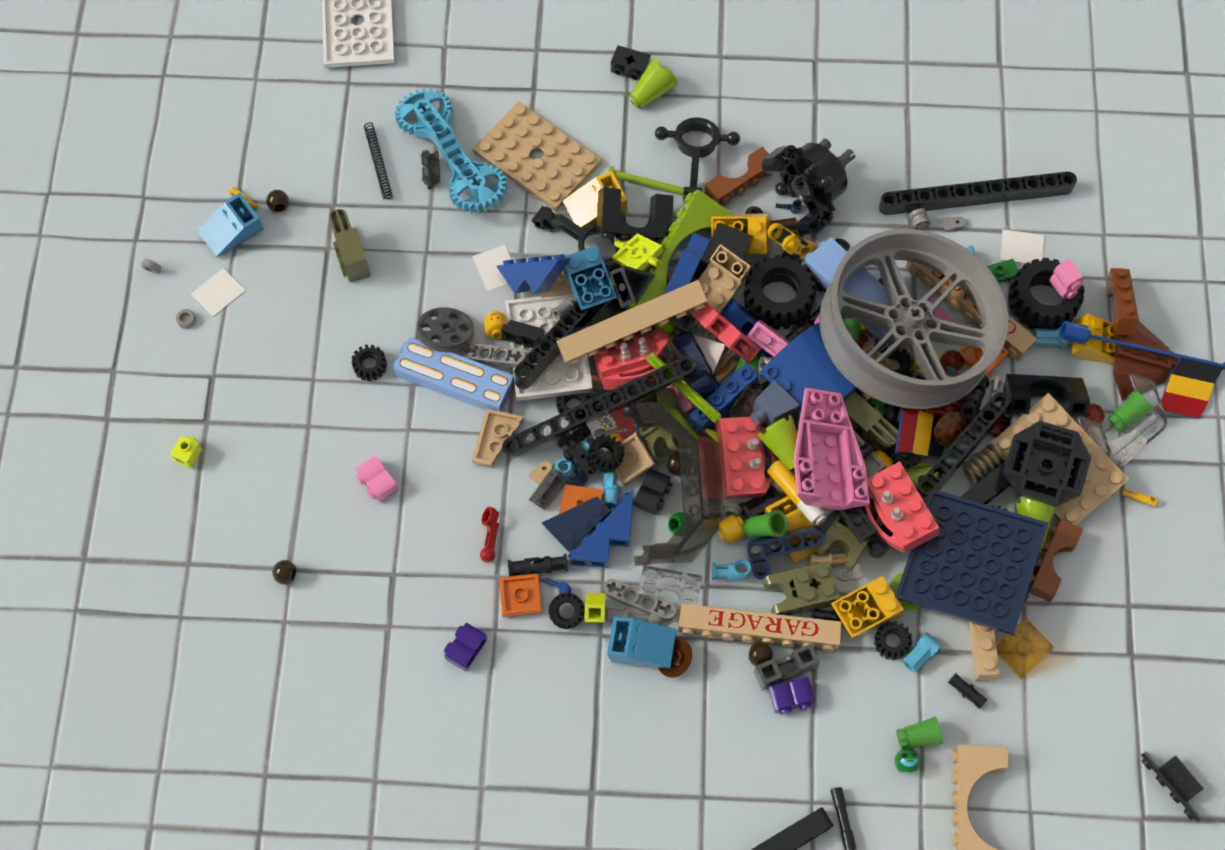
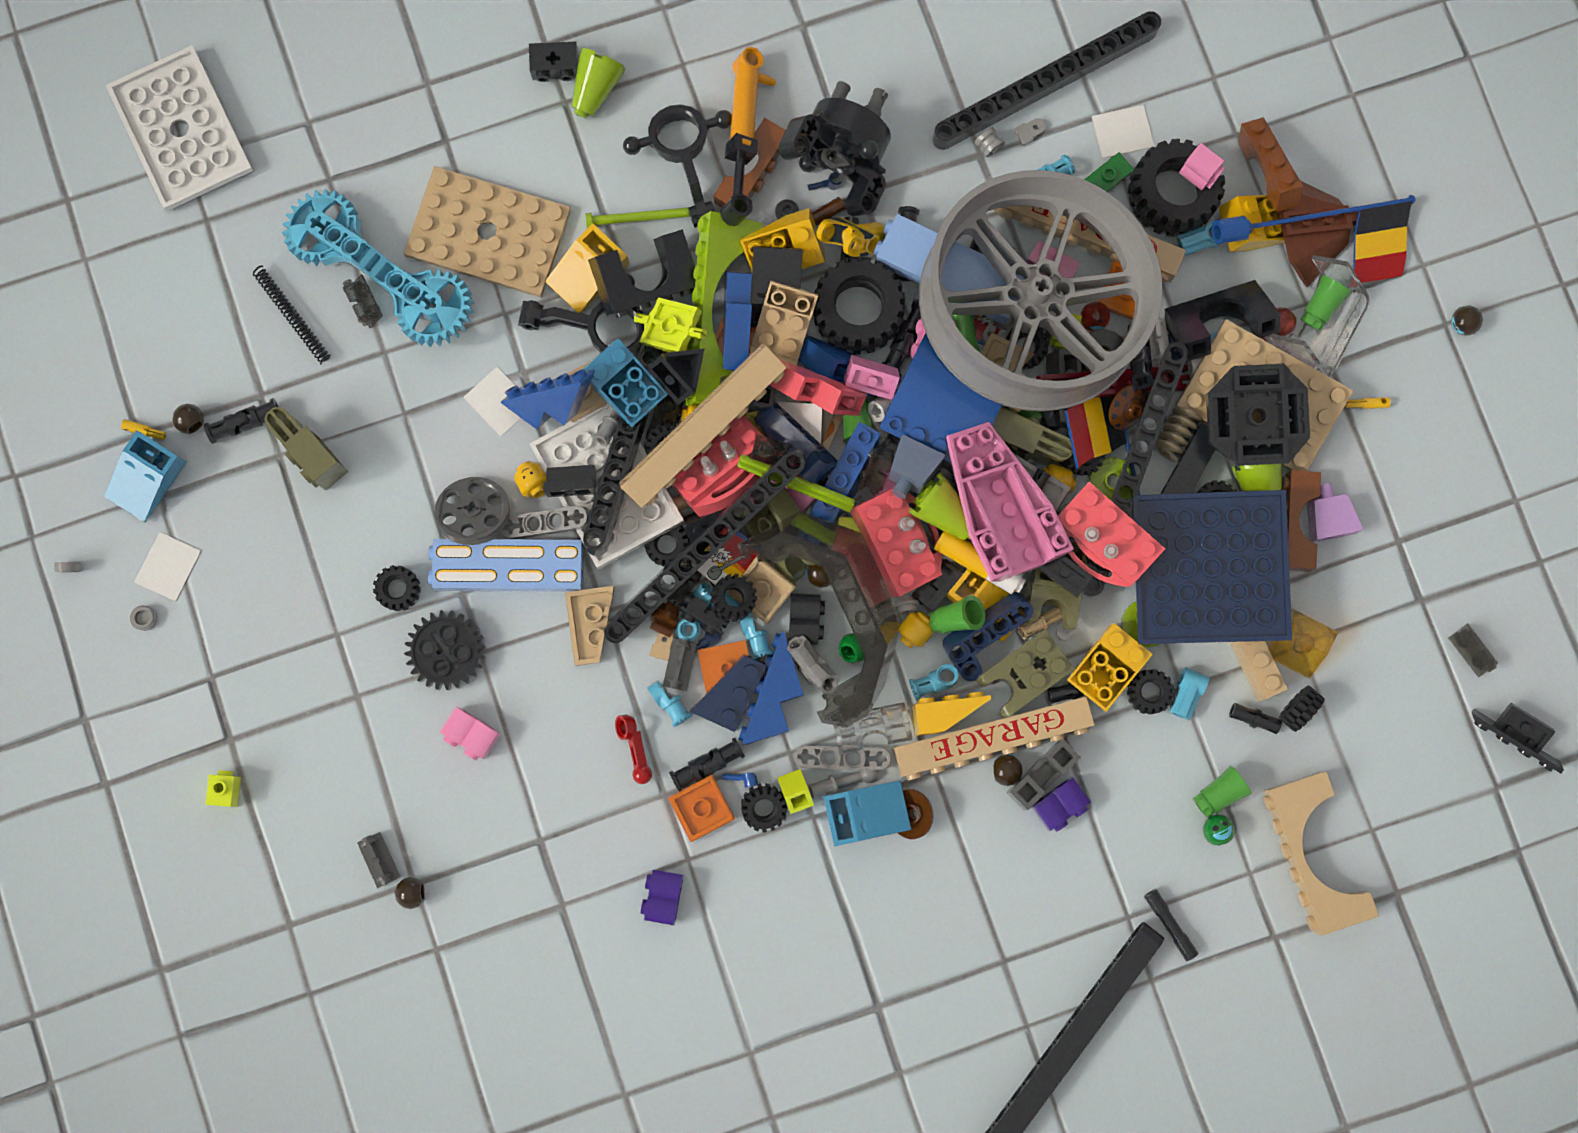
camera: 25 degrees left, 15 degrees up
none -> black piece [204,398,279,444]
none -> dark grey hinge [357,832,400,888]
none -> black gear [404,610,486,691]
none -> medium azure connector [647,680,693,727]
none -> reddish brown piece [650,602,679,638]
none -> piece [720,47,776,226]
none -> light grey piece [786,635,840,694]
none -> yellow slope [912,691,991,736]
none -> black tyre [1279,685,1325,732]
none -> lavender torso [1308,483,1363,543]
none -> clear smoke hinge [1448,623,1498,678]

